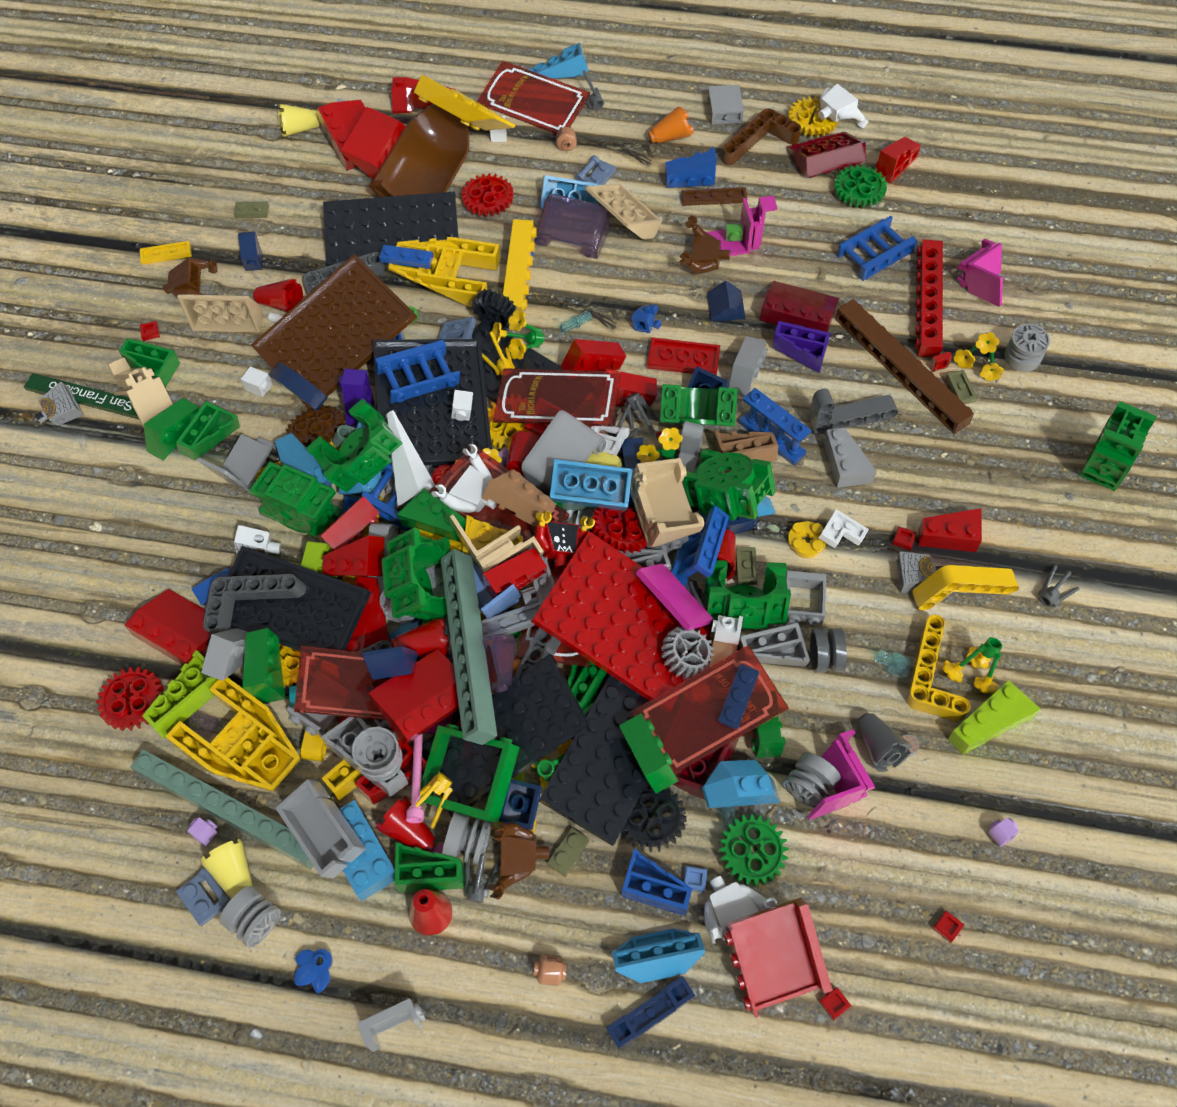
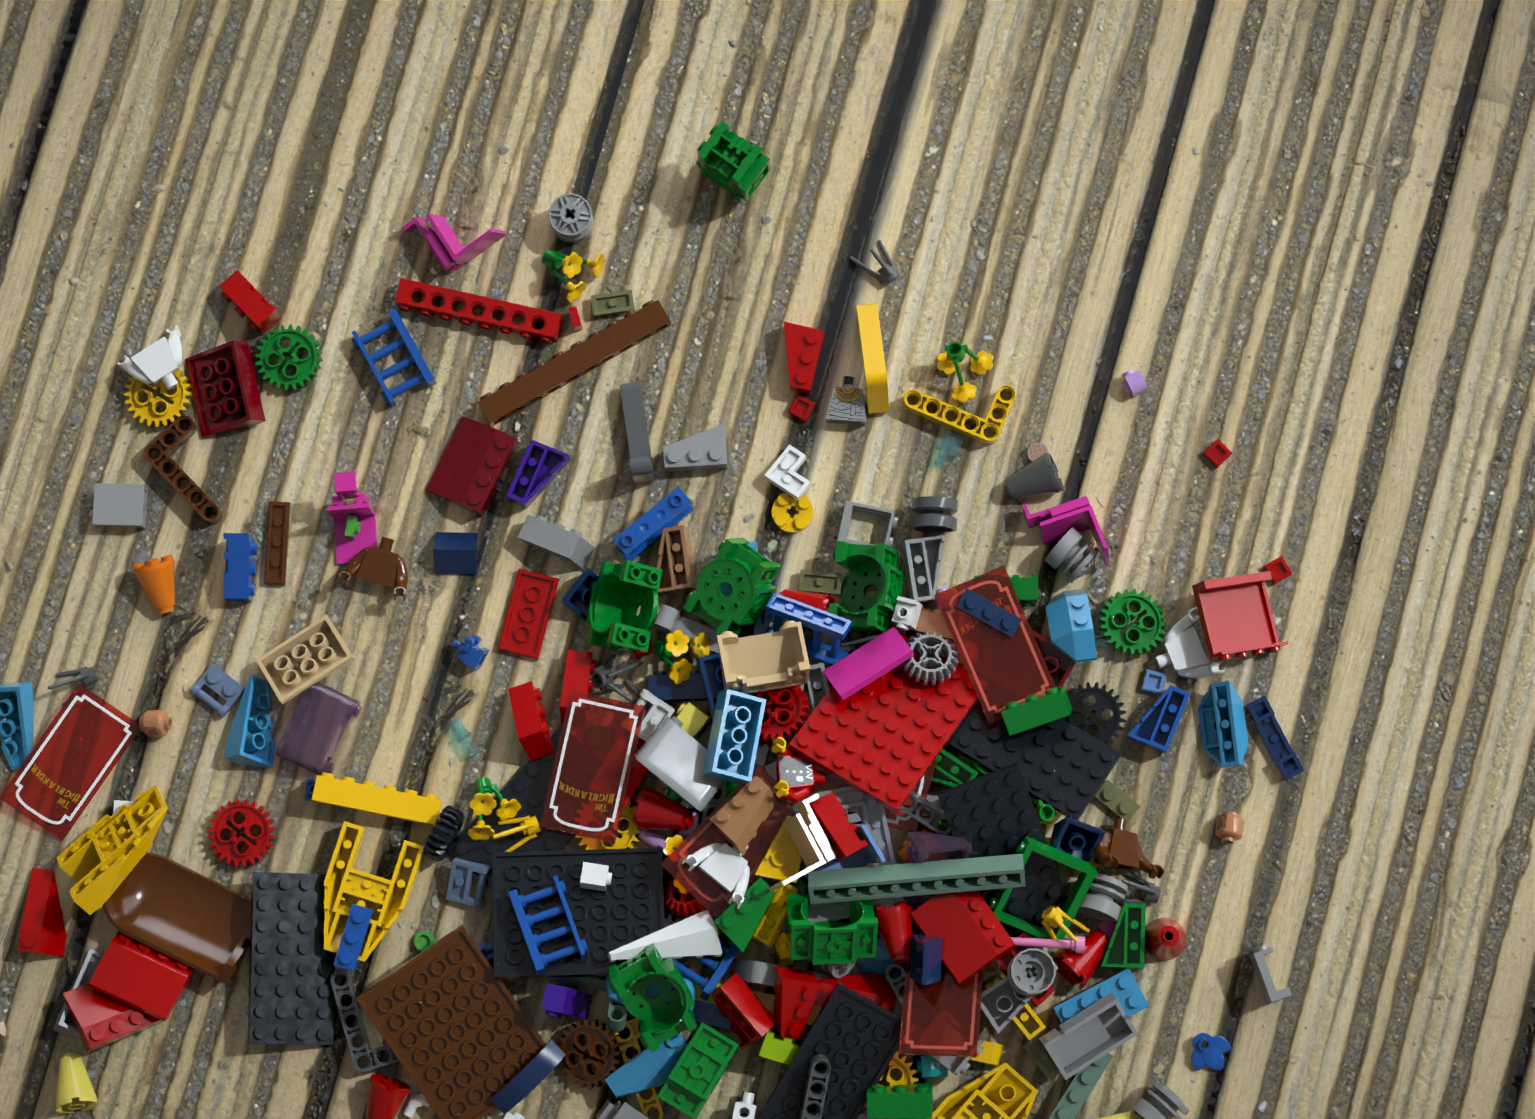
camera: 80 degrees left, 20 degrees up
lime wedge [948,680,1041,755] -> none

